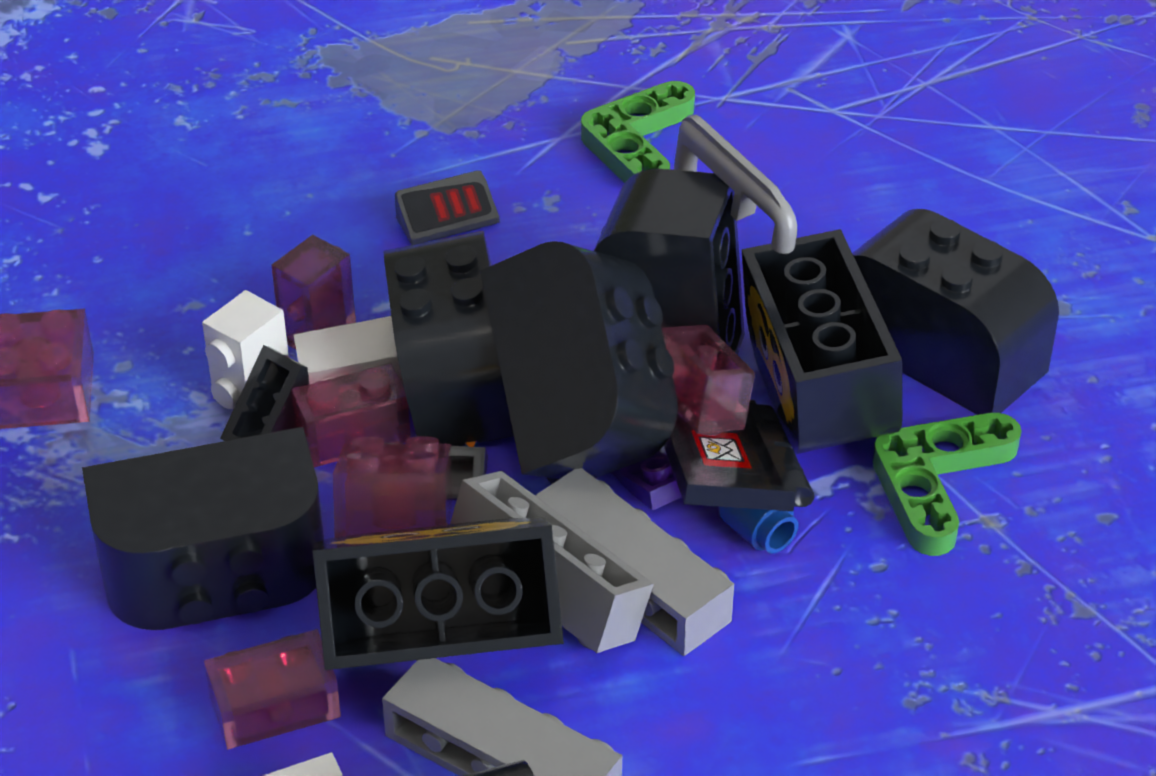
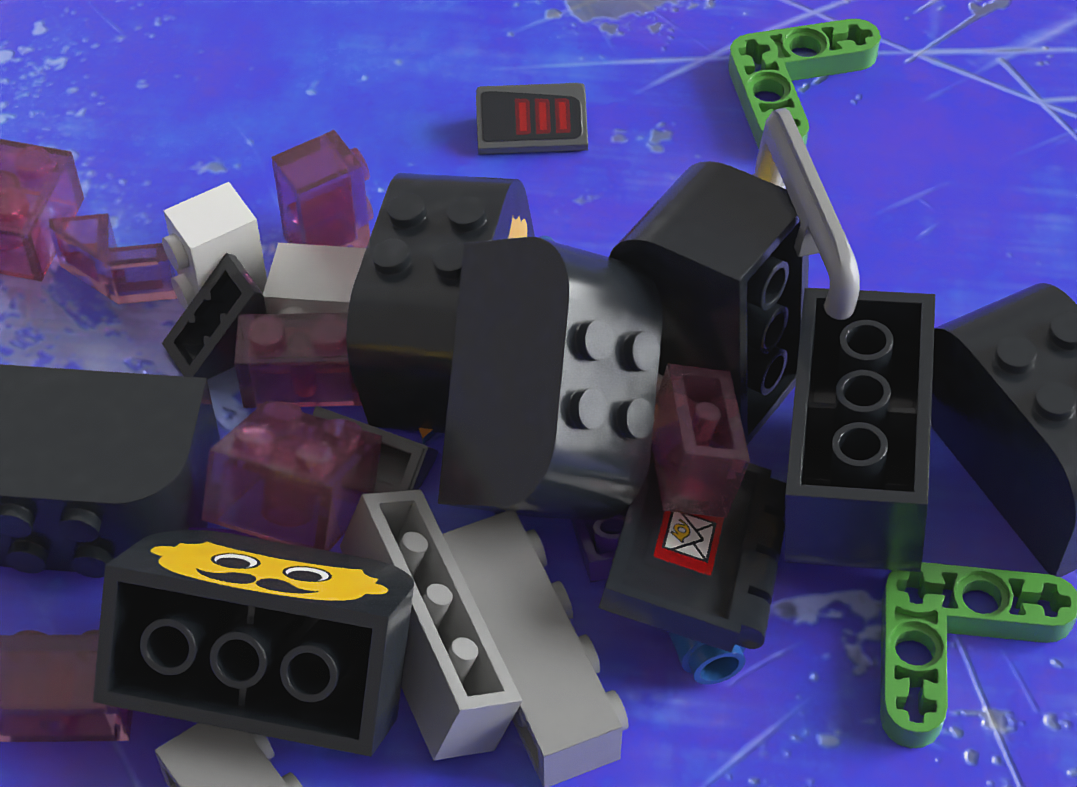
camera: 20 degrees right, 10 degrees up
none -> clear pink slope [49,213,177,304]

